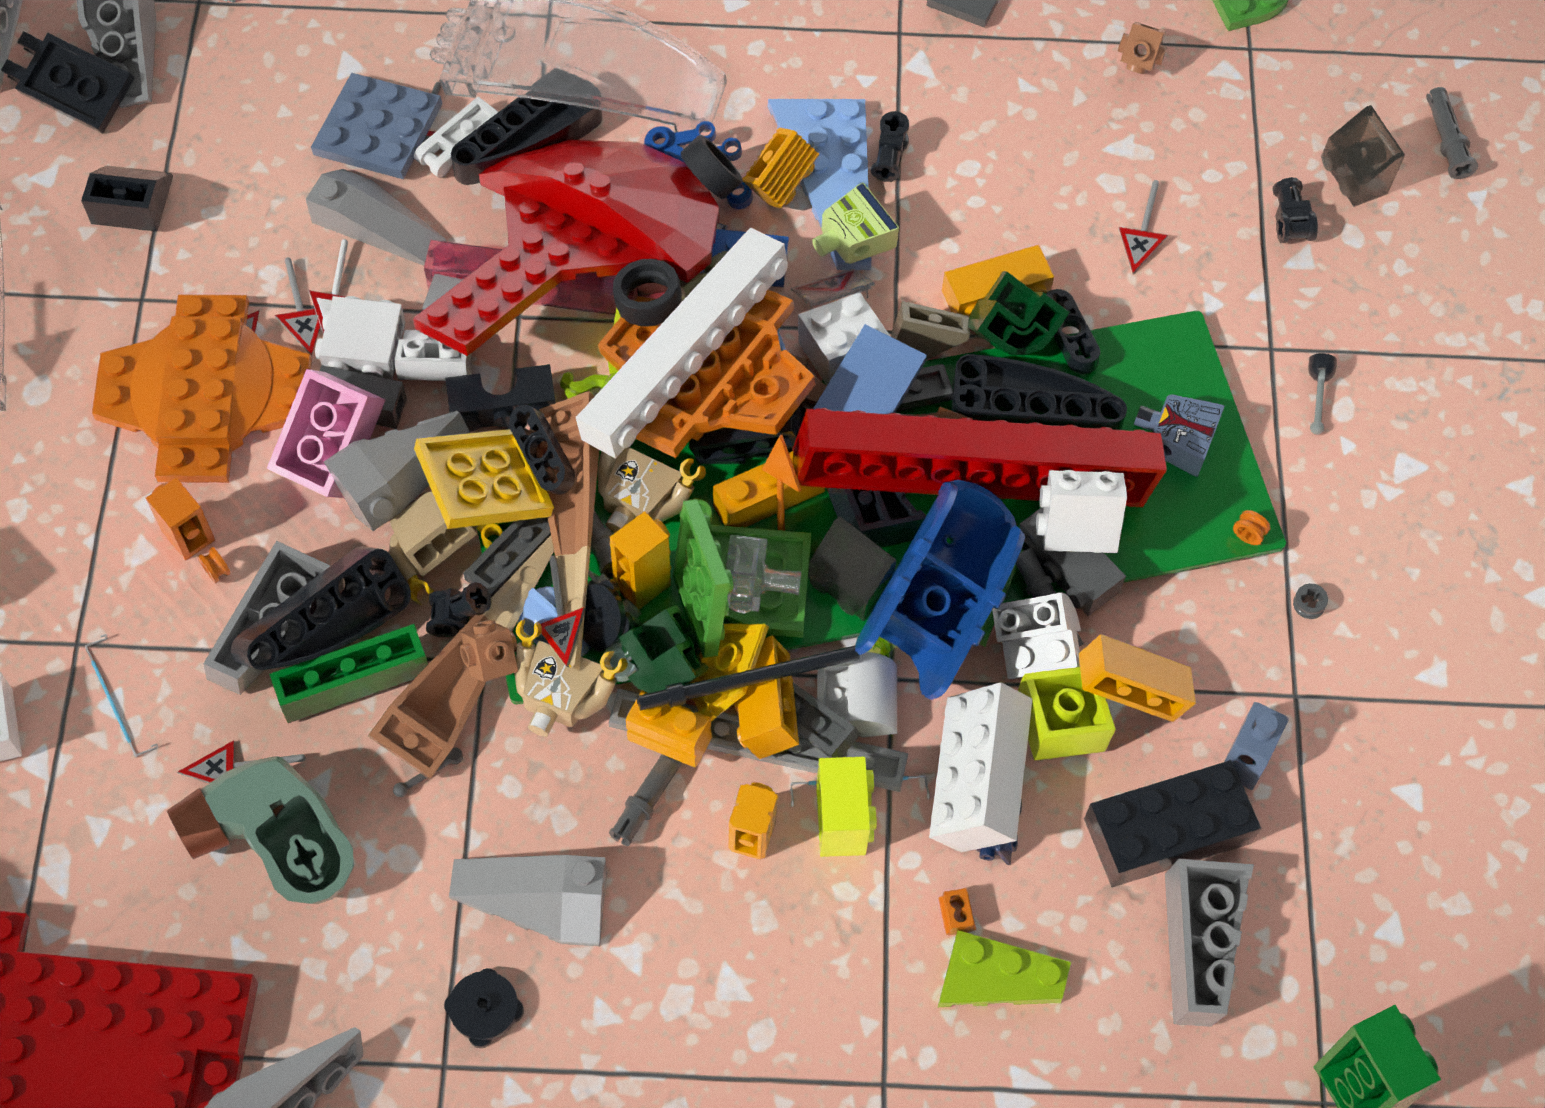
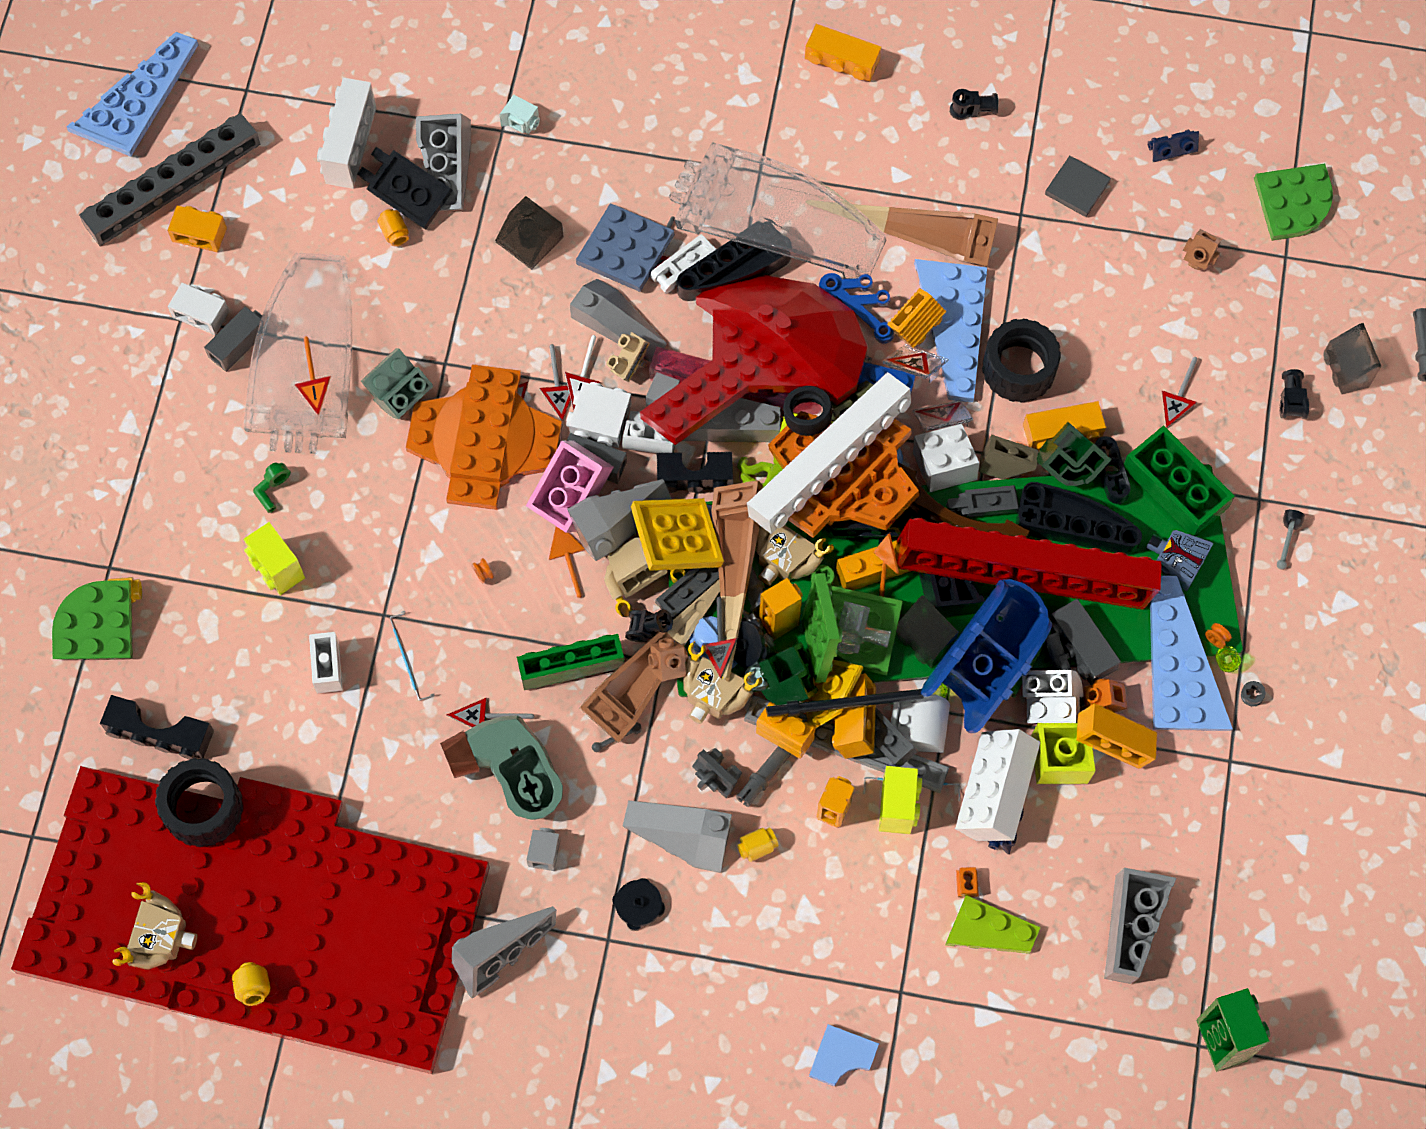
camera: 10 degrees right, 5 degrees up
black slope [81,165,173,232] -> none
orange brick [146,477,215,561] -> none
light grey wedge [203,541,344,695] -> none
black beam [231,546,411,670] -> none
black beam [509,404,575,495] -> none
black tyre [681,135,743,199] -> none
yellowish green torso [812,183,899,264] -> none
medium blue tile [813,324,927,414] -> none
black connector [871,111,909,182] -> none
white brick [1036,470,1127,553] -> none
black brick [1084,760,1262,888] -> none
sand blue torso [1224,702,1289,790] -> none
none -> sand green brick [361,348,433,419]
none -> light orange brick [377,209,409,247]
none -> clear smoke slope [495,196,564,270]
none -> light grey brick [527,828,560,871]
none -> orange piece [549,526,585,598]
none -> tan hips [606,332,650,382]
none -> light grey wedge [682,398,780,443]
none -> dark grey hips [692,748,742,798]
none -> yellow brick [737,827,779,862]
none -> nougat plate [805,200,998,267]
none -> clear piece [883,344,949,383]
none -> black tyre [982,318,1061,402]
none -> orange brick [1084,679,1127,713]
none -> green brick [1124,425,1235,536]
none -> light blue wing [1150,576,1233,731]
none -> clear neon green bush [1215,646,1241,673]

